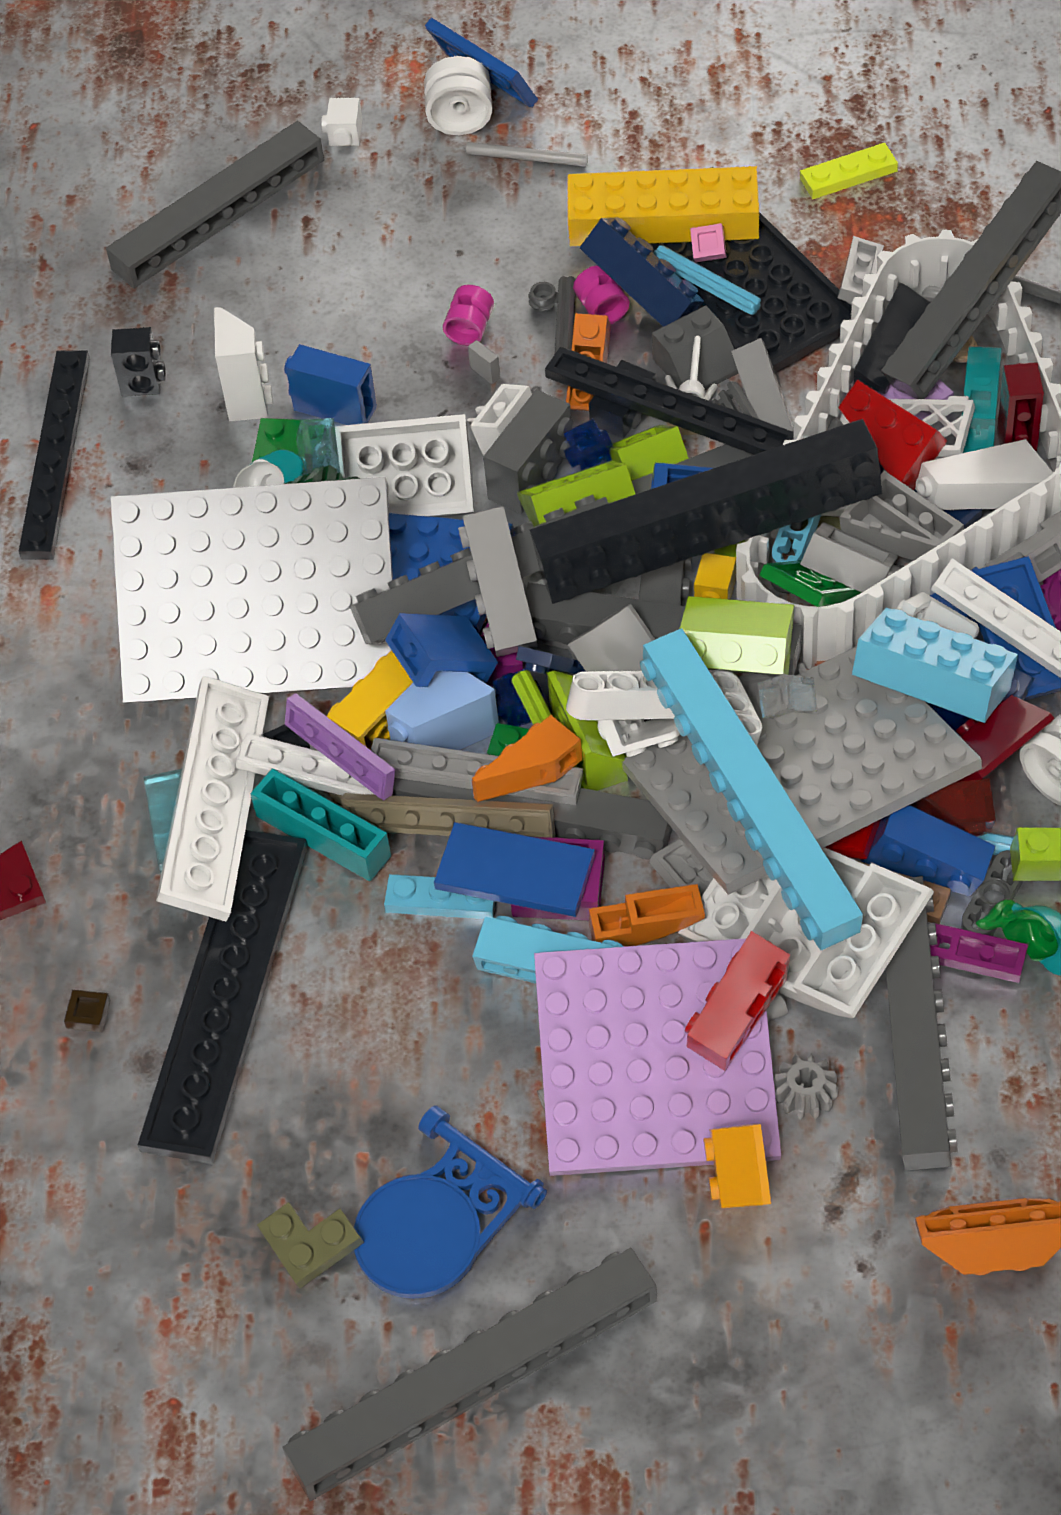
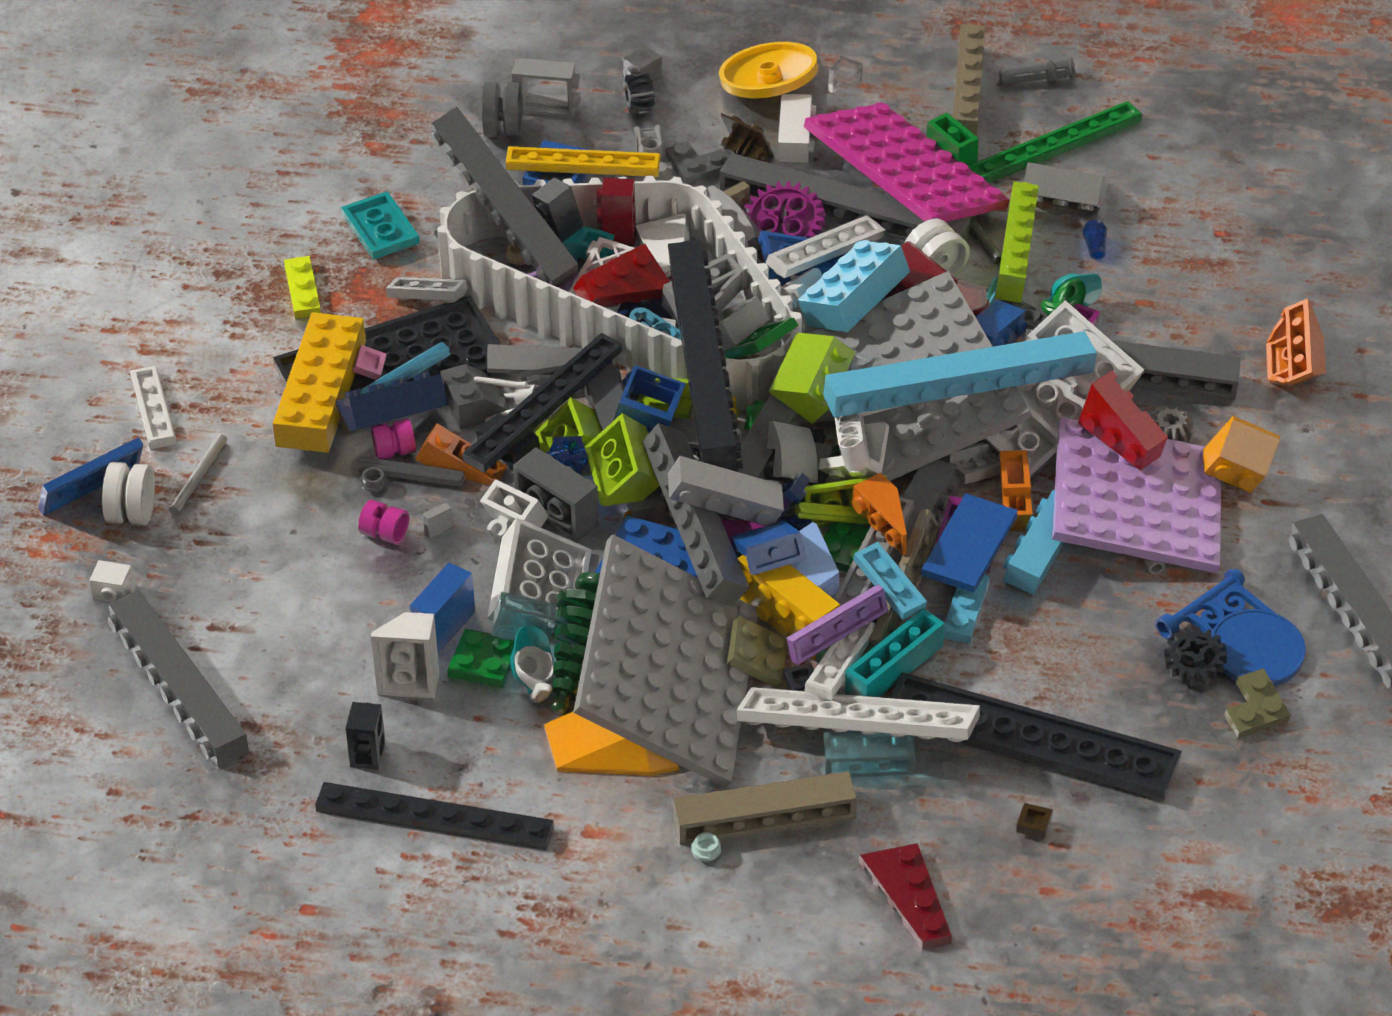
camera: 85 degrees left, 10 degrees down
none -> white tile [130,366,177,449]
none -> teal plate [341,191,420,260]
none -> black brick [532,178,584,243]
none -> dark tan brick [673,771,857,845]
none -> light aqua plate [691,833,722,861]
none -> olive plate [727,616,787,688]
none -> medium azure plate [854,542,927,620]
none -> black gear [1164,627,1228,686]

